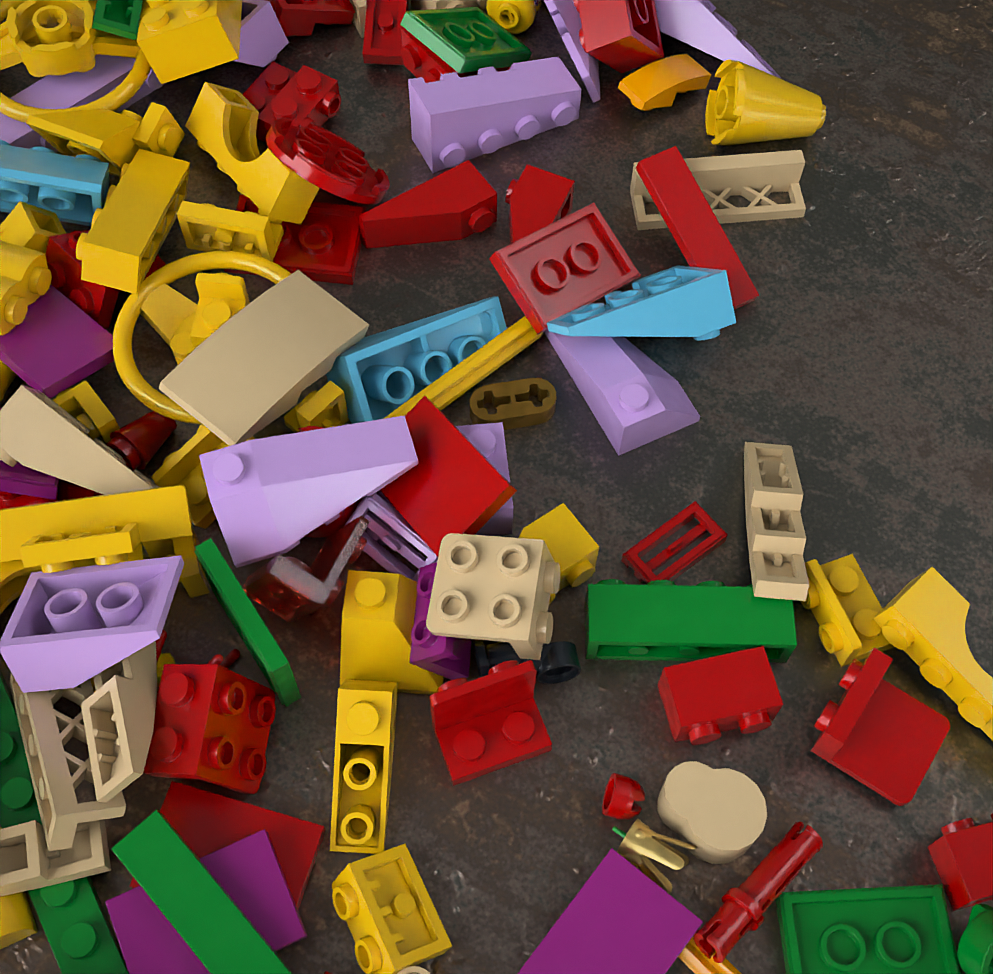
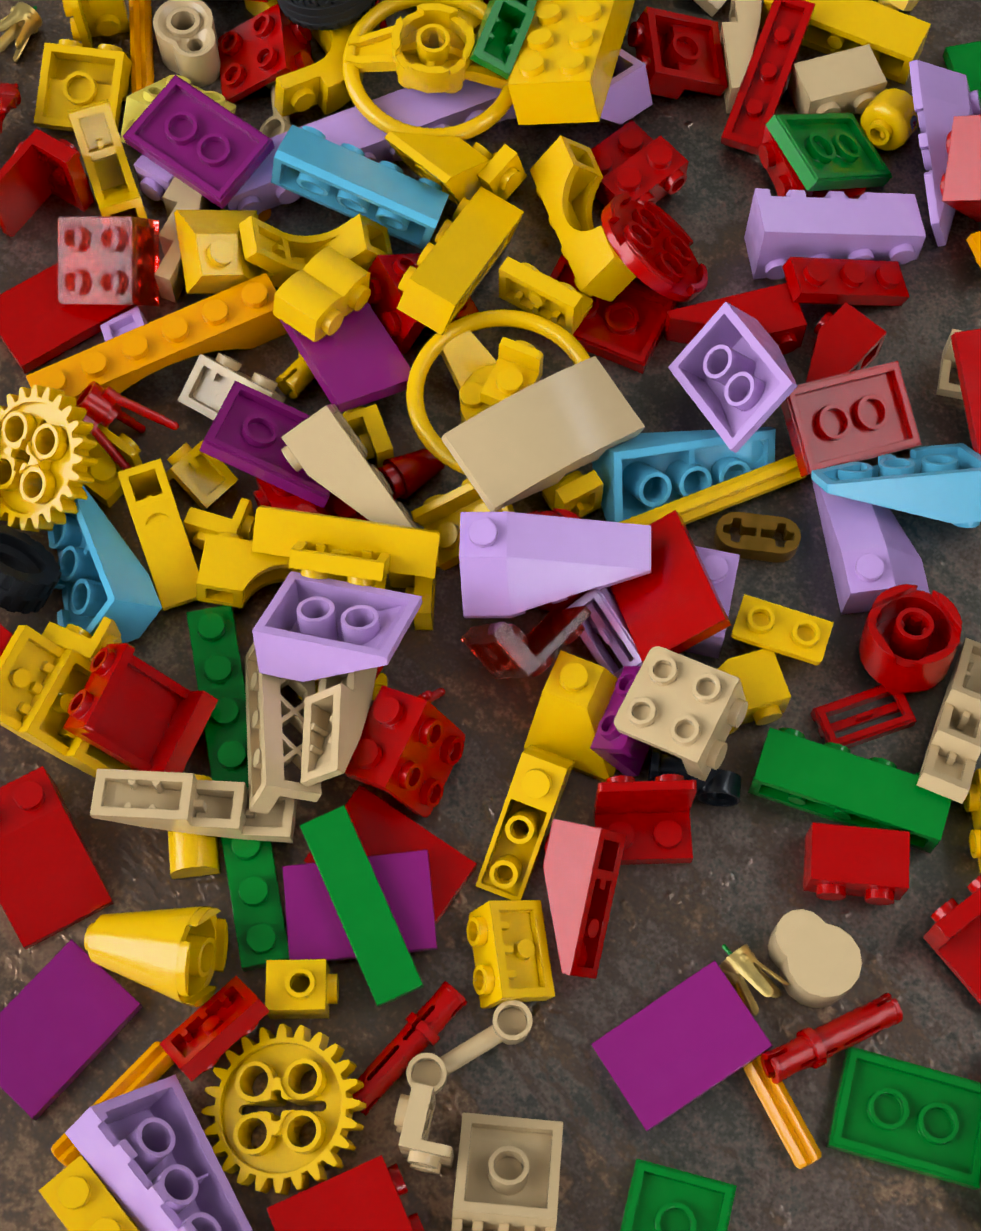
camera: 20 degrees right, 5 degrees up
green tile [194,538,302,707] -> none
red hinge [602,773,645,819] -> none
none -> slope [543,818,627,979]
none -> lavender slope [668,302,797,453]
none -> yellow bracket [731,594,834,666]
none -> red plate [782,257,910,306]
none -> red brick [859,584,962,695]

